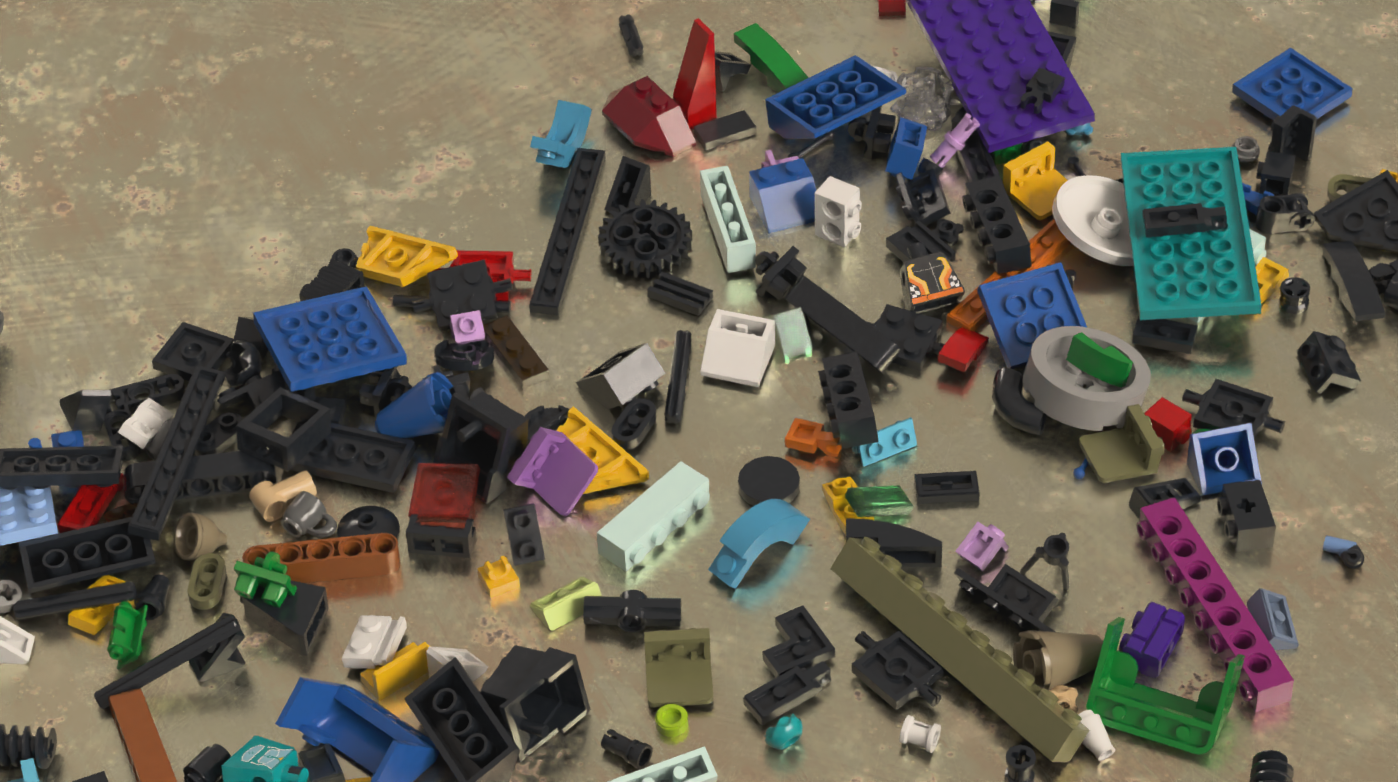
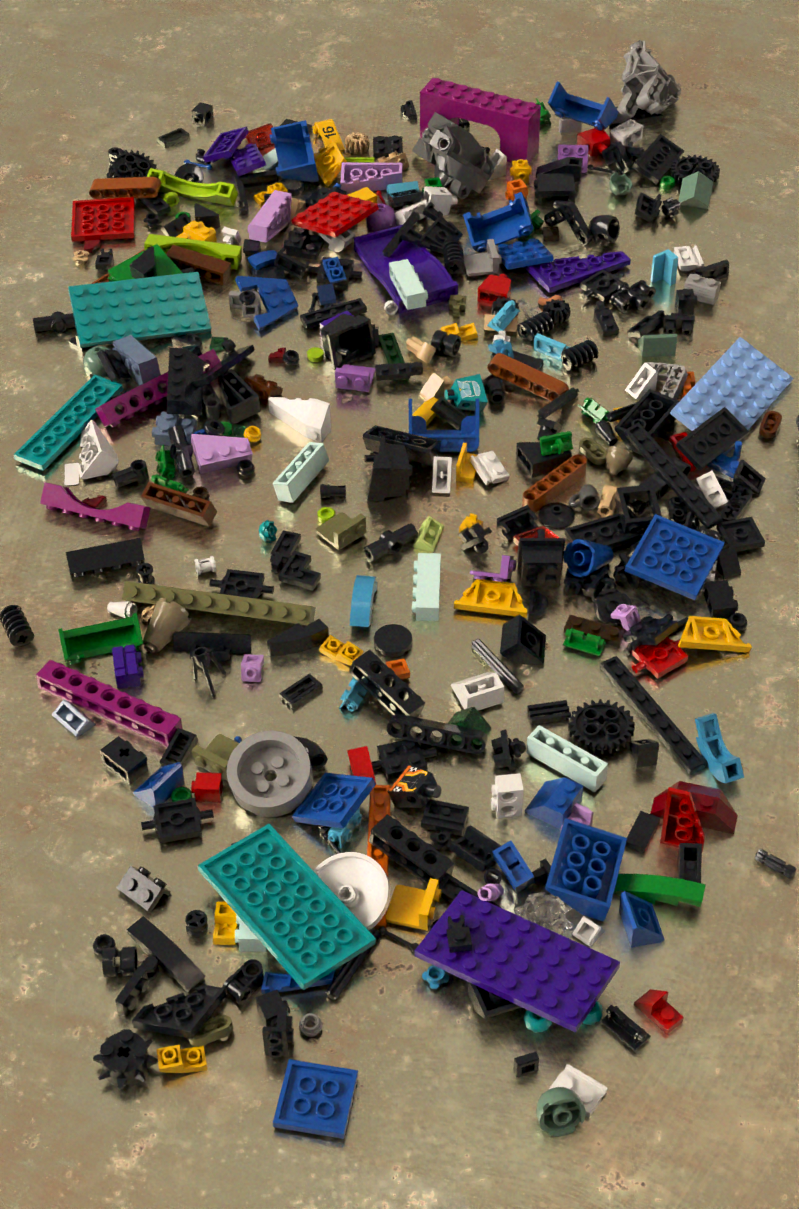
camera: 140 degrees right, 0 degrees up
black plate [611,398,656,449] -> none
clear green tile [845,485,914,517] -> none
green slope [1066,332,1133,388] -> none
black hinge [1142,203,1227,238] -> none
arm [1323,535,1364,569] -> none
none -> green hinge [563,628,606,656]
none -> blue slope [619,891,665,948]

